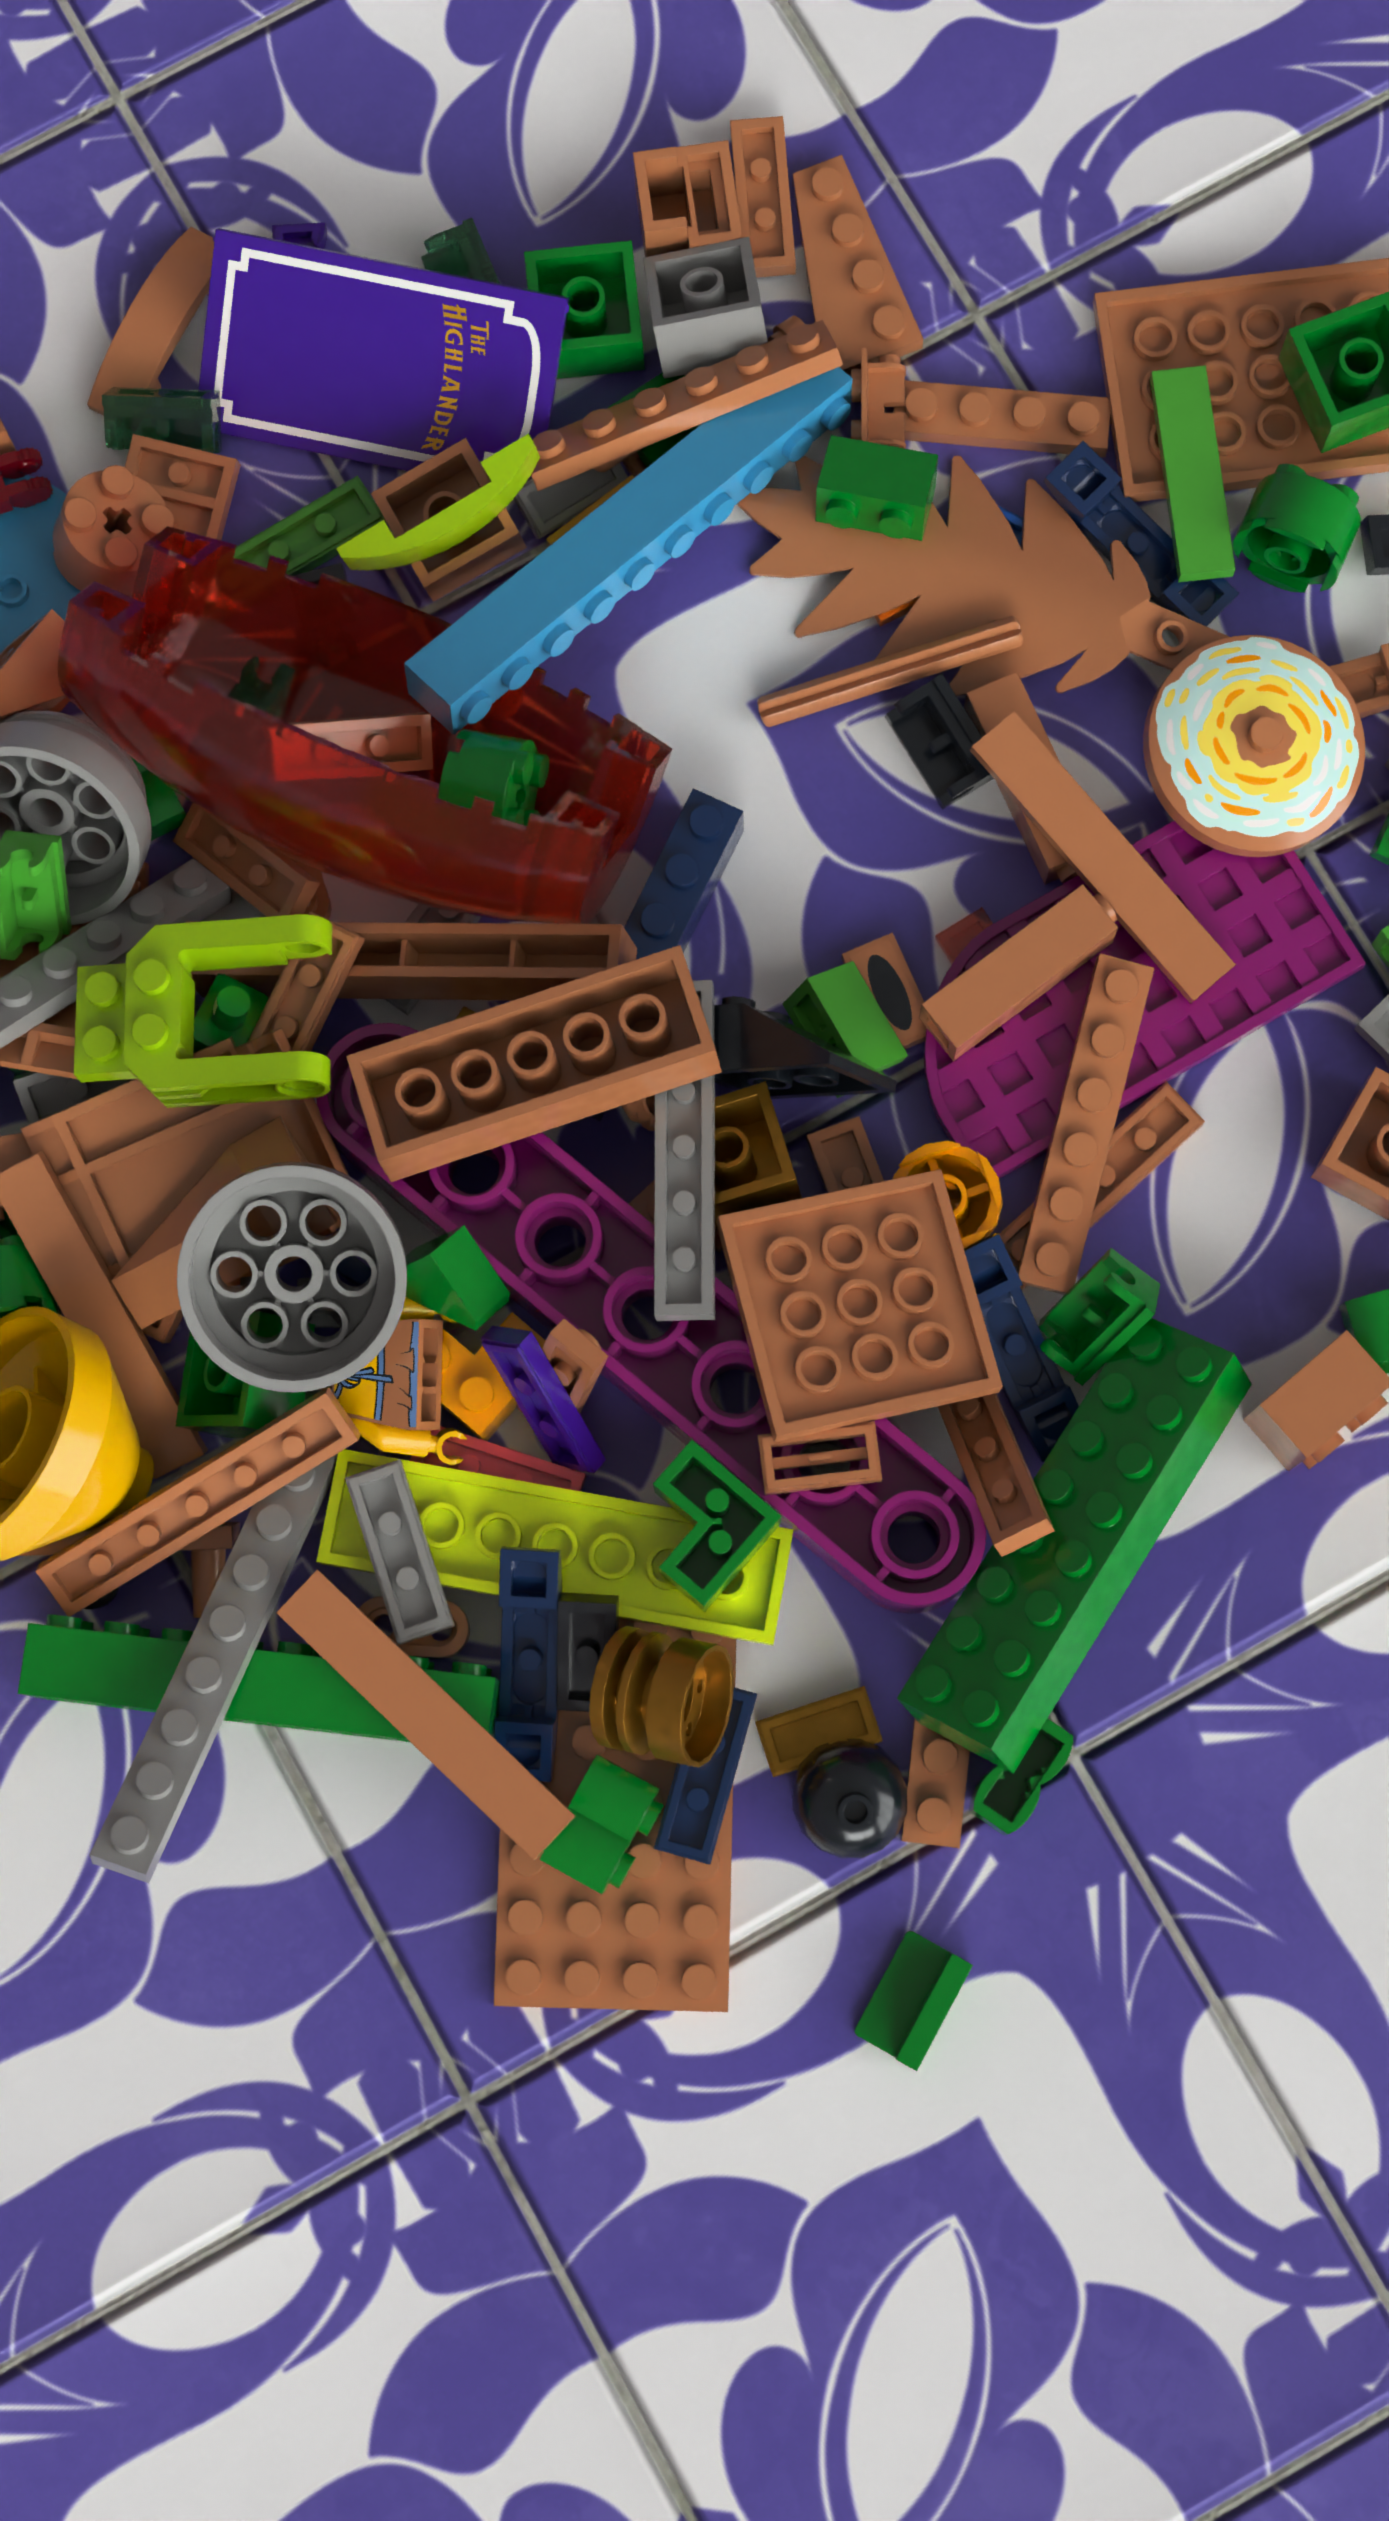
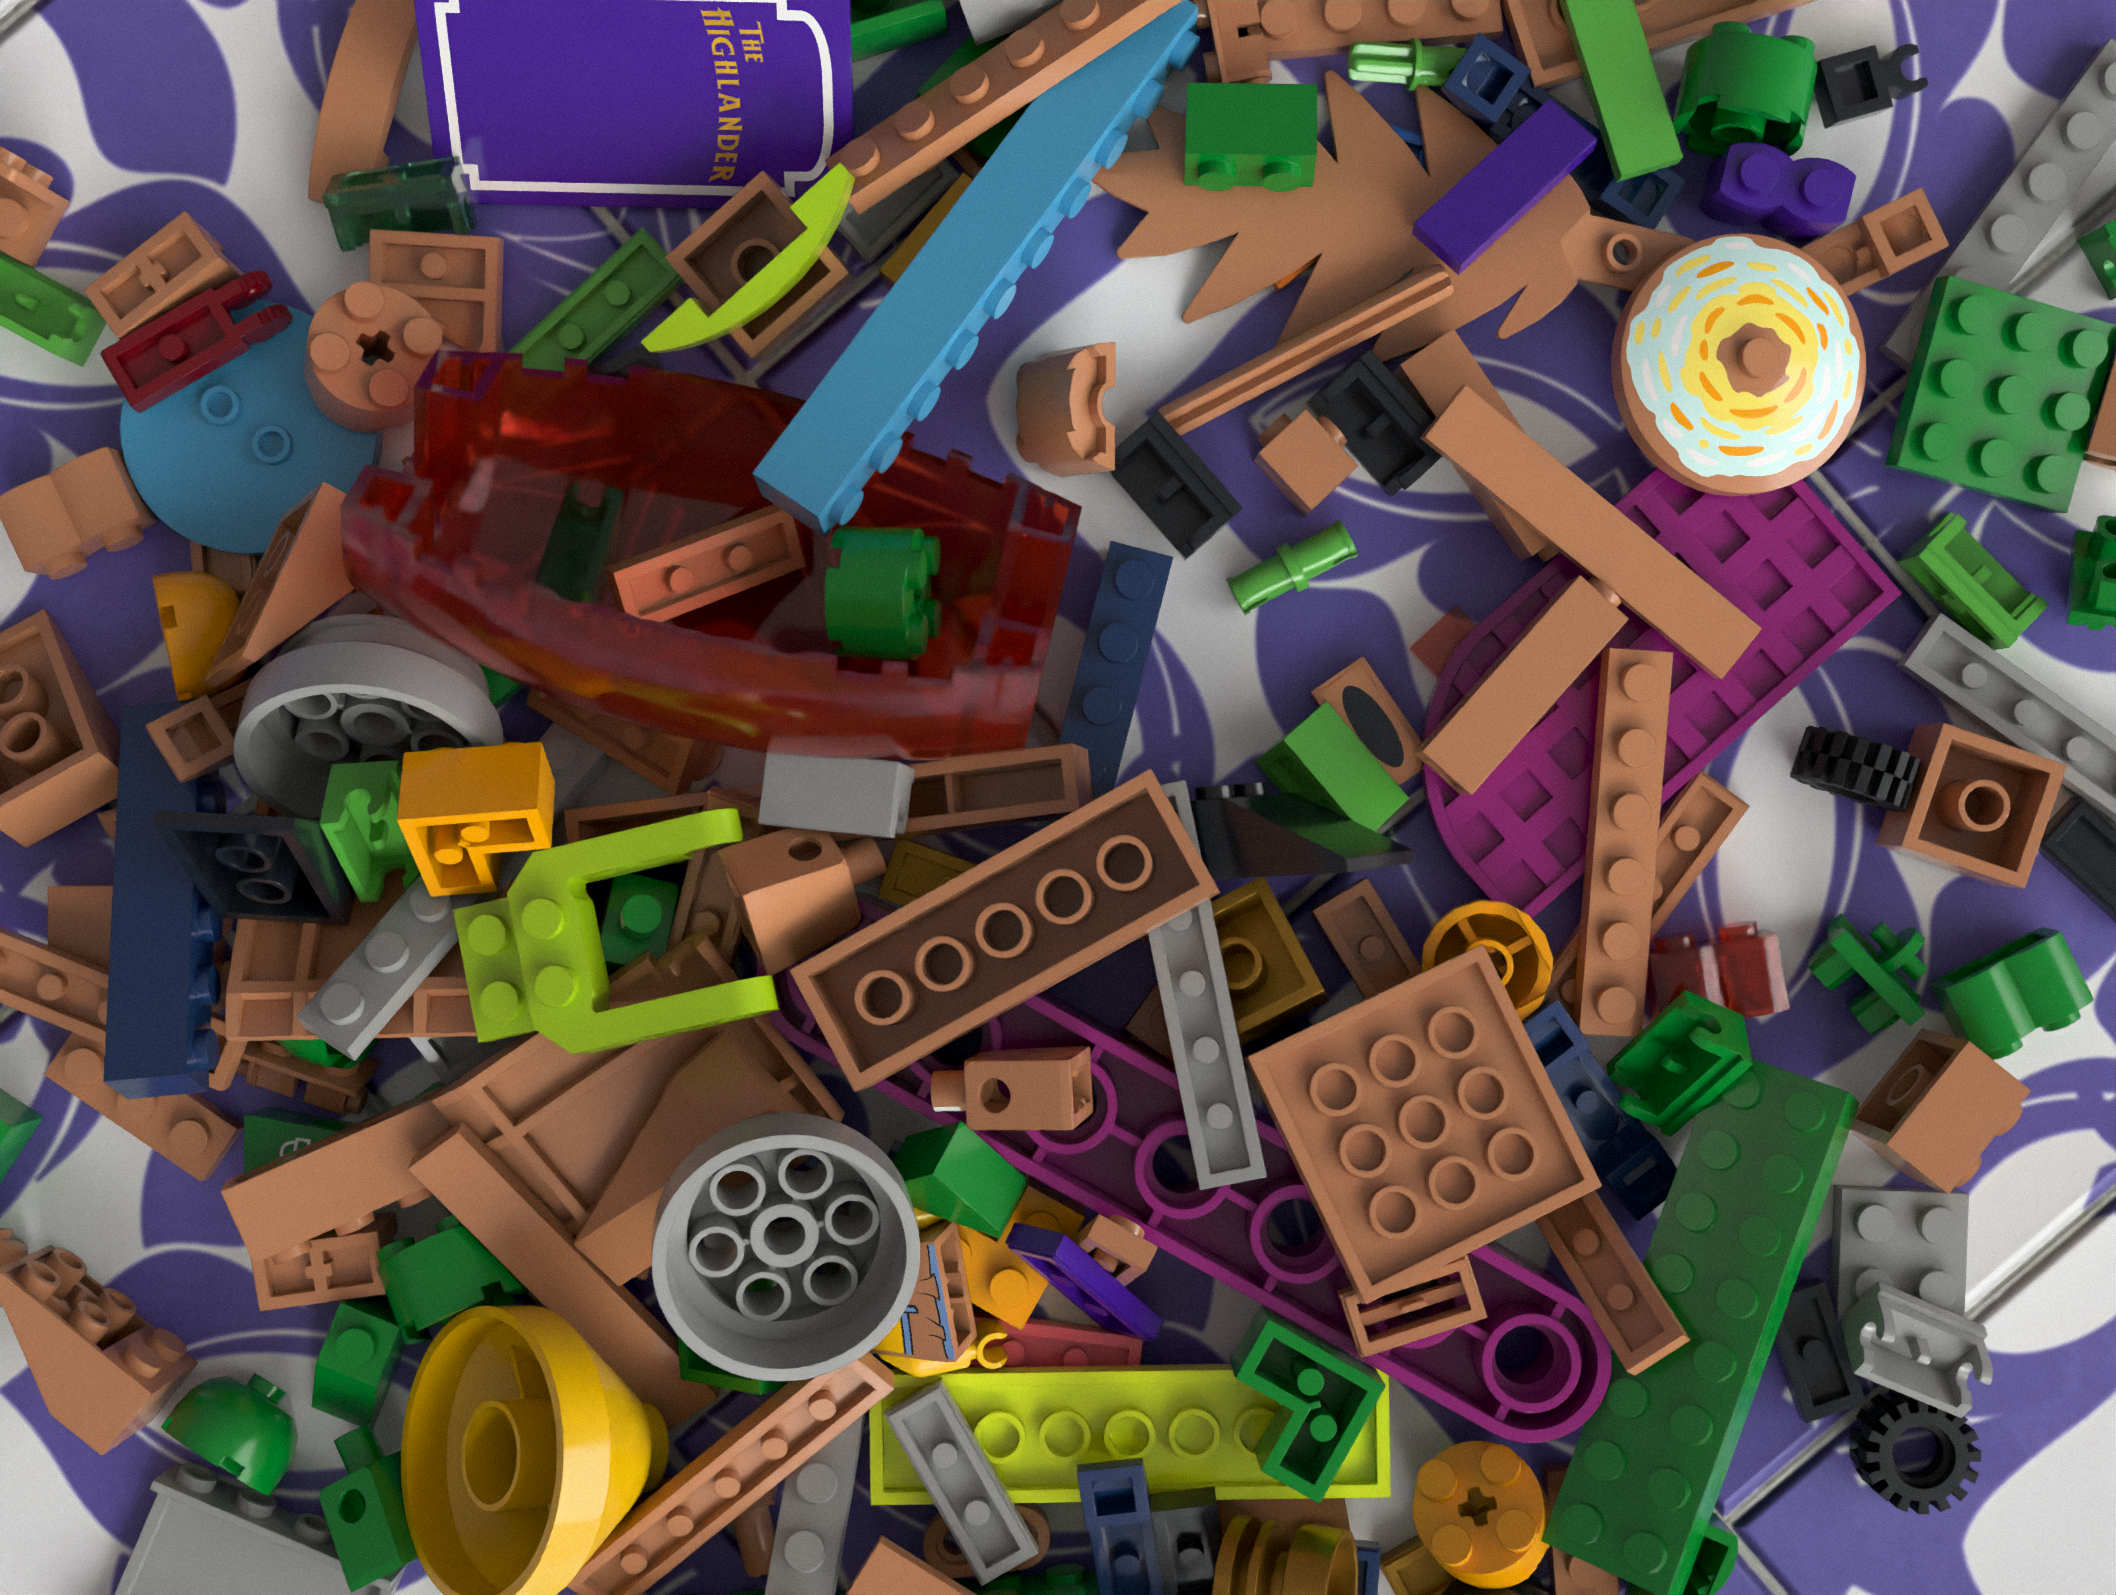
camera: 15 degrees left, 10 degrees up
none -> light orange brick [397,742,555,897]
none -> nougat torso [717,828,887,976]
none -> light grey hinge [758,749,915,839]
none -> nougat torso [931,1046,1093,1130]
none -> nougat cylinder [1015,342,1116,478]
none -> black hinge [1108,411,1242,561]
none -> bright green pin [1226,520,1358,615]
none -> nougat brick [1253,409,1358,517]
none -> bright green axle [1346,38,1468,91]
none -> dark purple tile [1412,99,1597,275]
none -> light orange brick [1412,1441,1552,1589]
none -> clear red brick [1646,921,1790,1020]
none -> dark purple brick [1699,142,1856,241]
none -> black plate [1773,1277,1867,1423]
none -> black tyre [1790,726,1922,812]
none -> green hips [1808,913,1928,1035]
none -> light grey plate [1830,1185,1969,1318]
none -> light grey hinge [1840,1281,1993,1418]
none -> black tyre [1849,1389,1981,1514]

